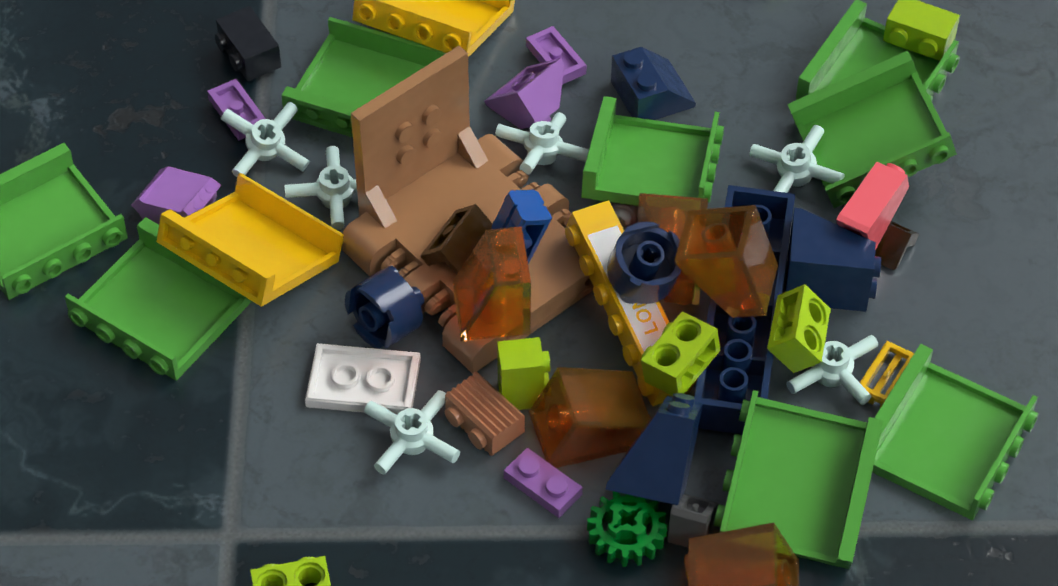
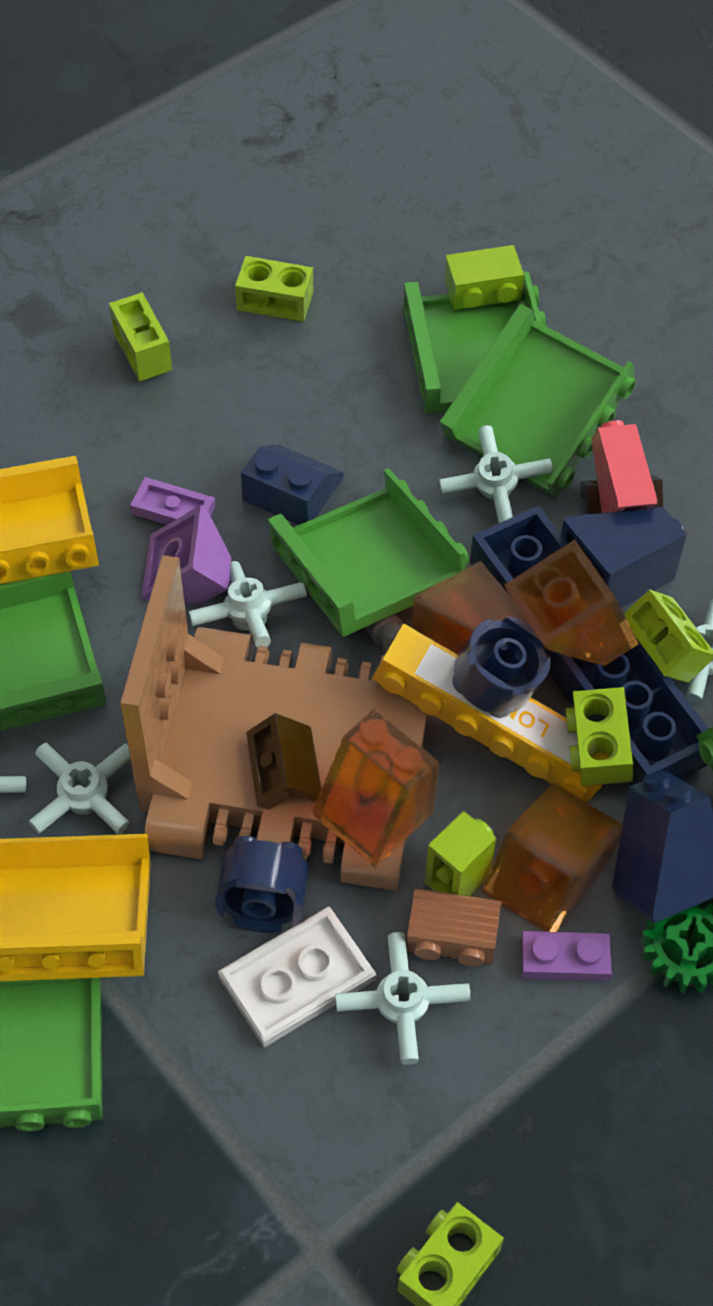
camera: 40 degrees left, 5 degrees up
blue brick [485,190,552,269] -> none

